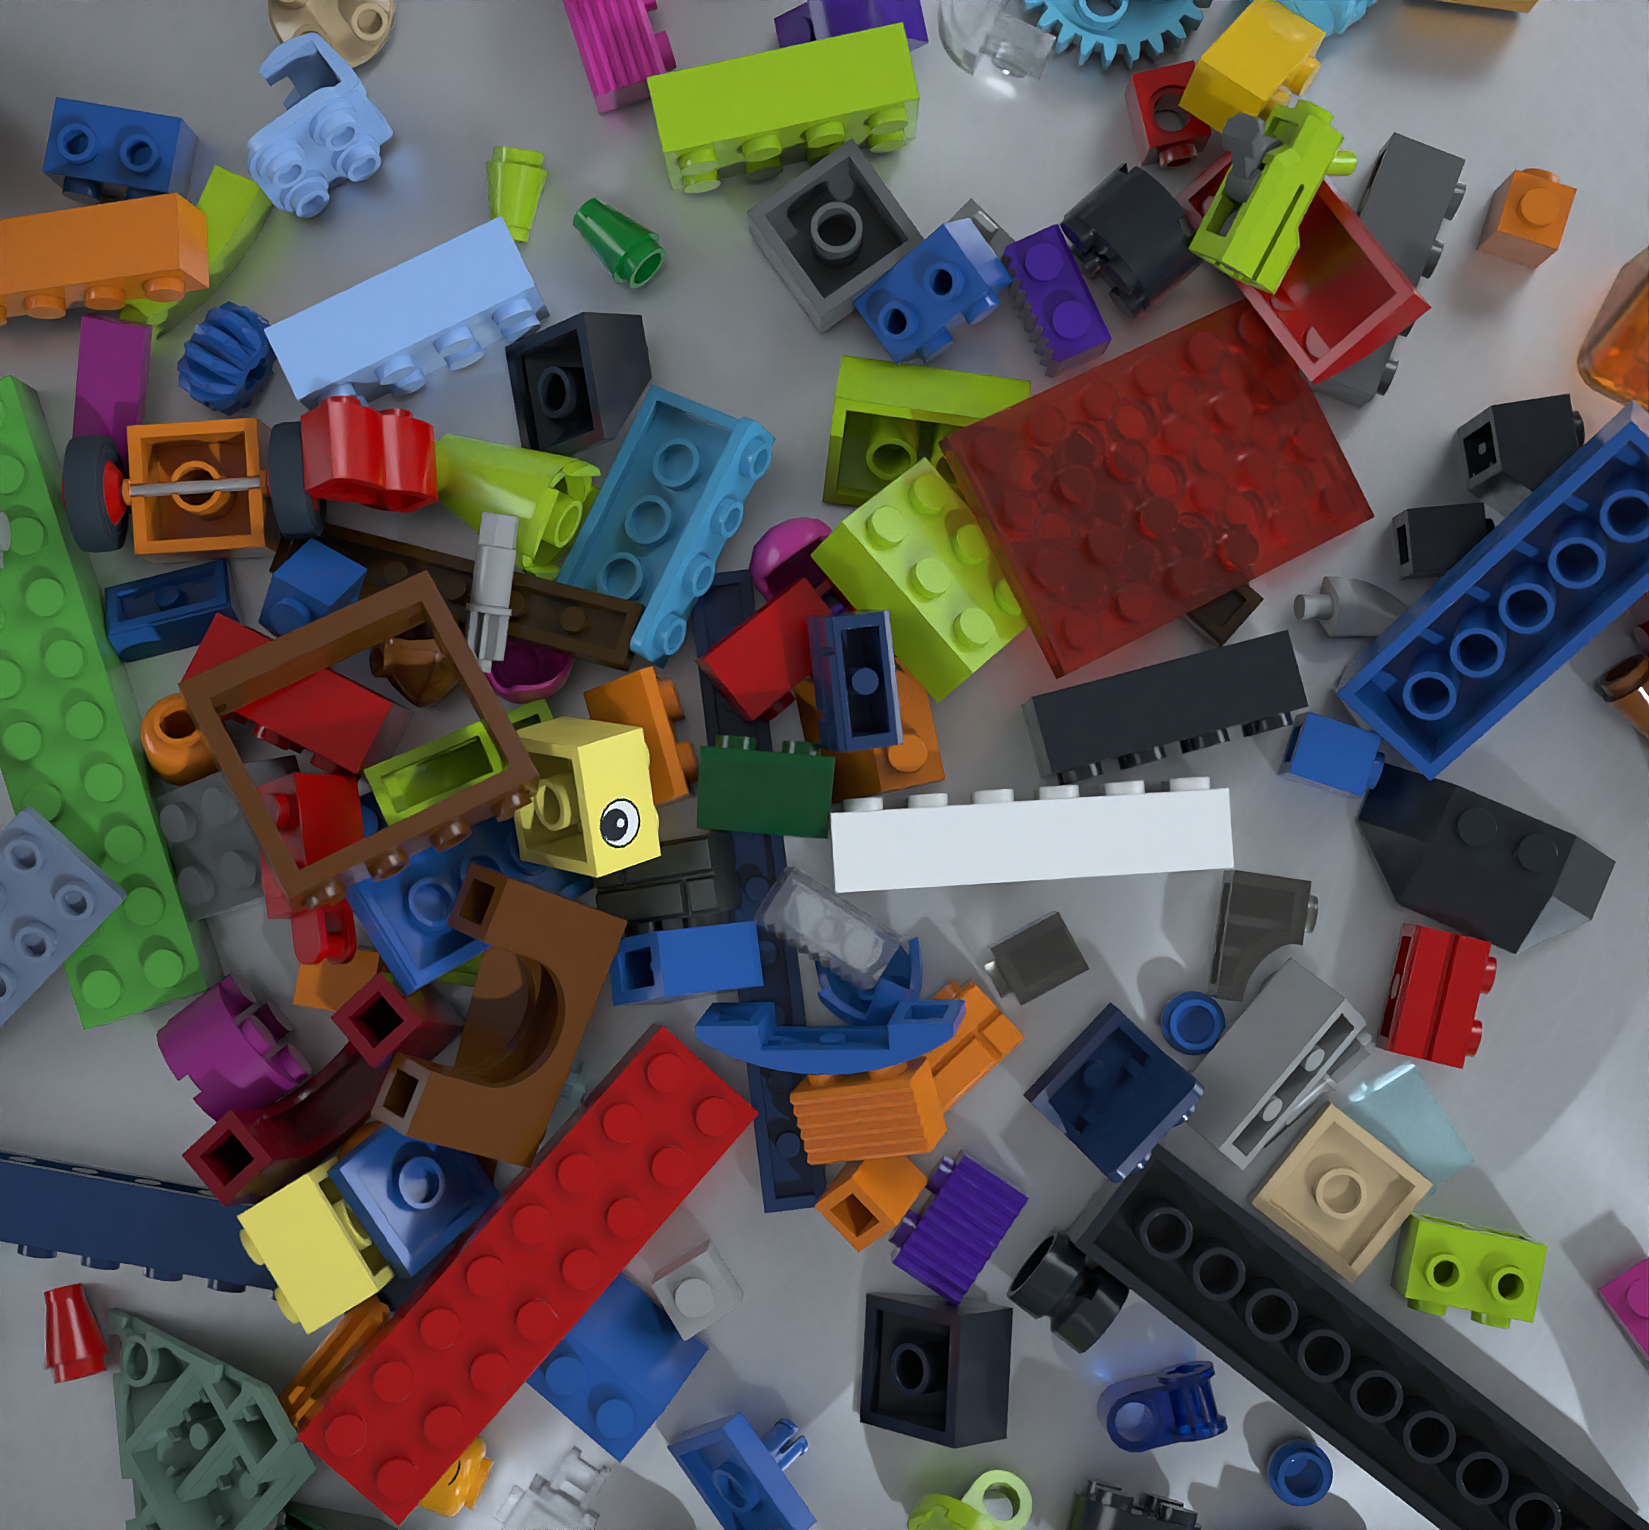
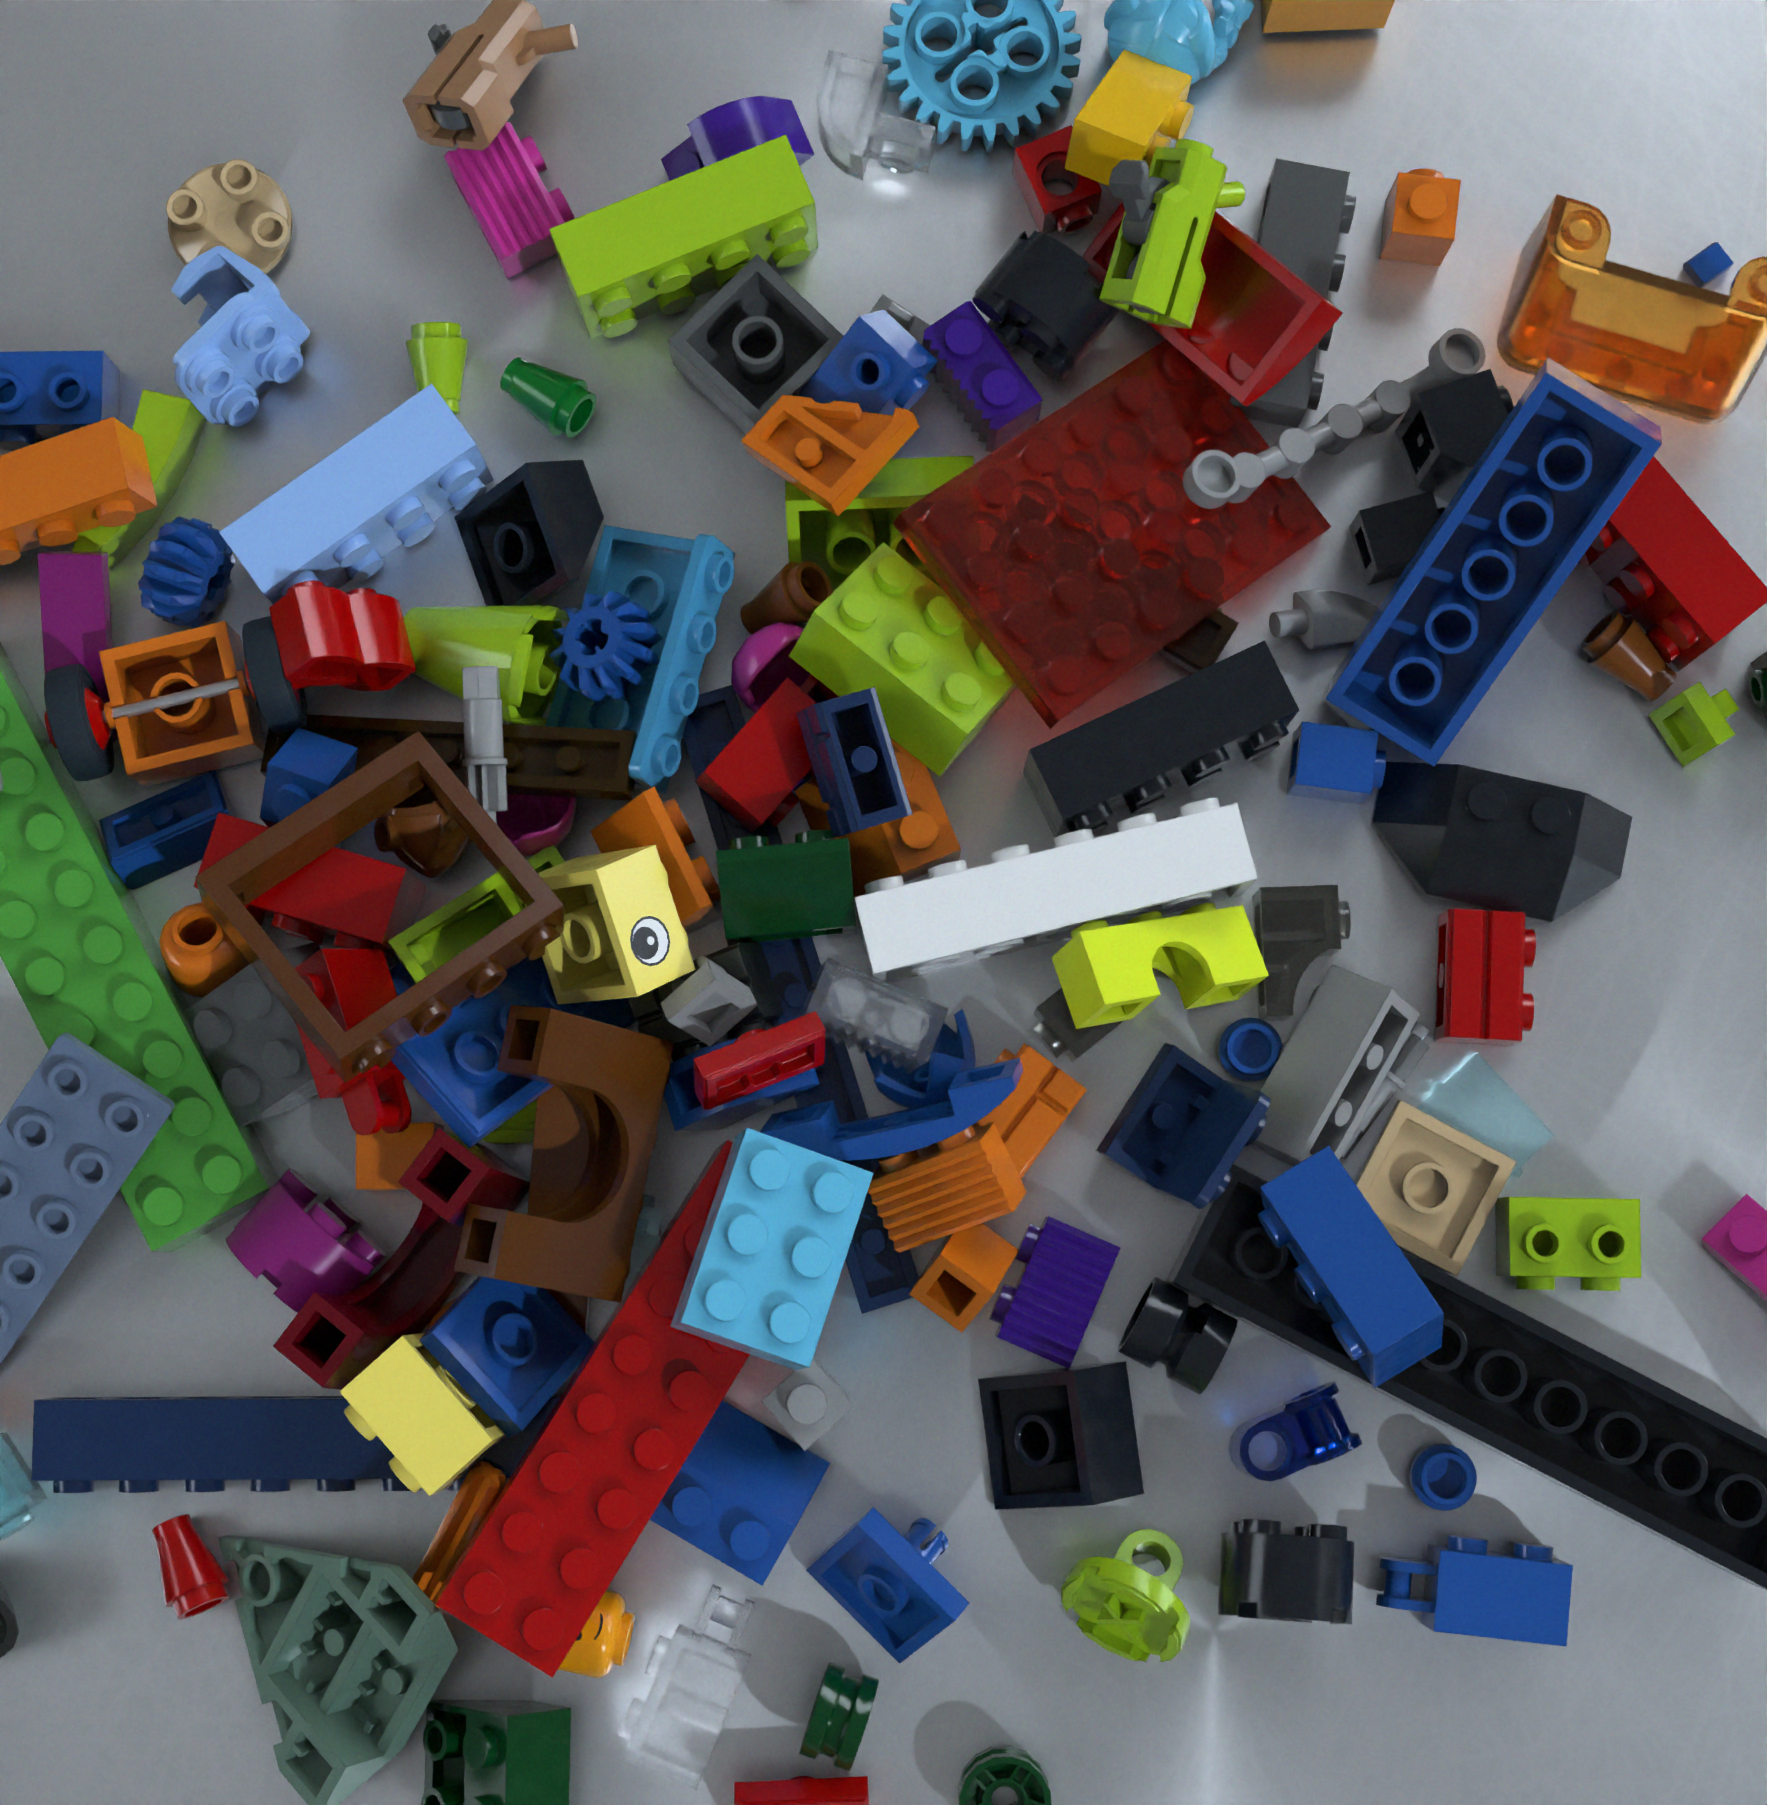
camera: 15 degrees left, 5 degrees down
none -> blue gear [549,591,663,703]
none -> light grey tile [660,955,757,1047]
none -> medium azure brick [670,1128,873,1370]
none -> red plate [693,1011,826,1110]
none -> dark orange cone [740,561,833,635]
none -> orange wing [741,395,919,517]
none -> neon yellow arch [1051,903,1269,1029]
none -> light grey bar [1183,328,1486,509]
none -> blue wedge [1257,1146,1444,1388]

